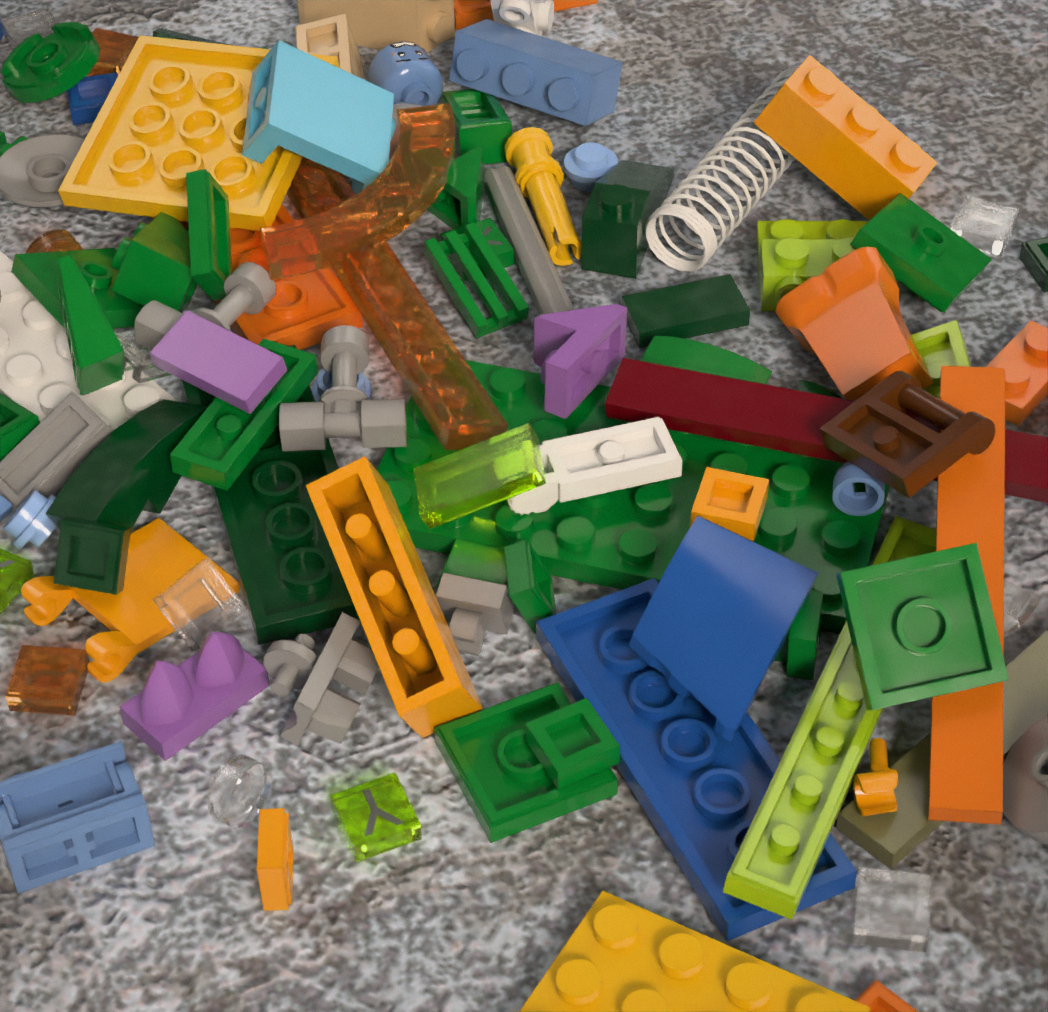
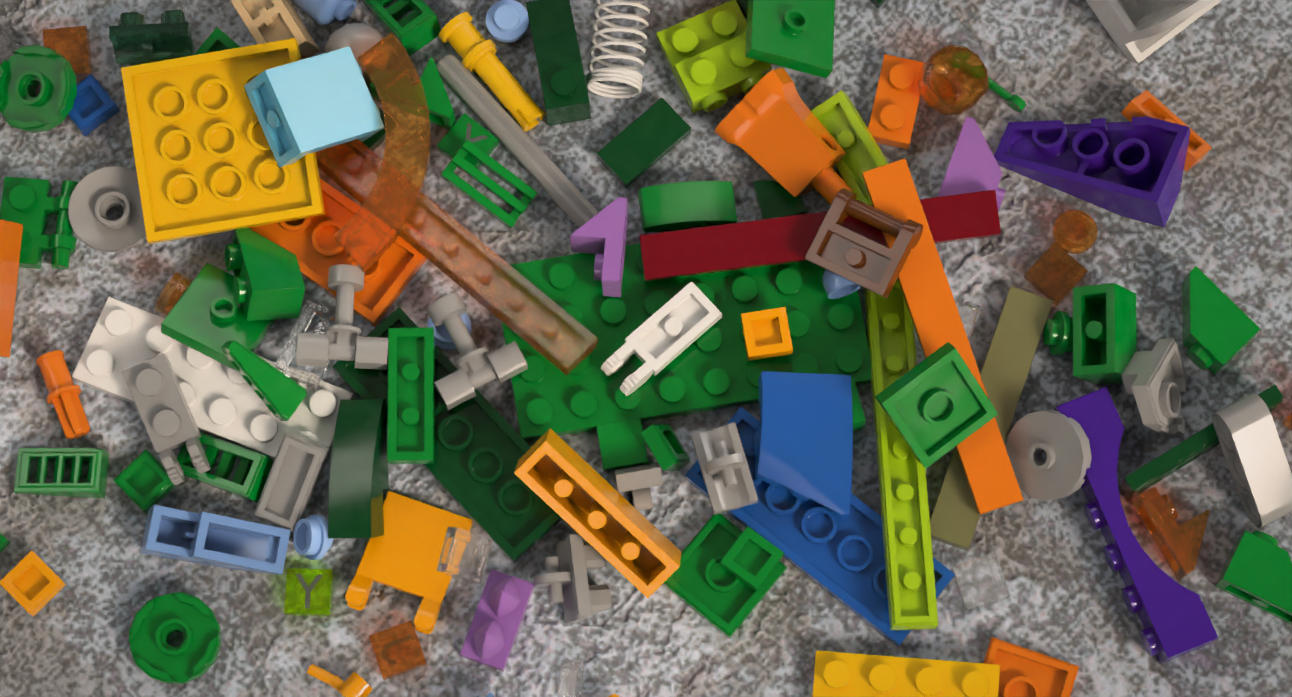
camera: 25 degrees left, 30 degrees up
dark green tile [54,517,131,595] -> none
medium lavender tile [150,310,287,414] -> none
green tile [186,169,232,301] -> none
clear neon green tile [330,772,422,862] -> none
clear neon green tile [414,423,546,529] -> none
light orange hand [853,738,898,816] -> none
none -> light grey hips [691,422,758,515]

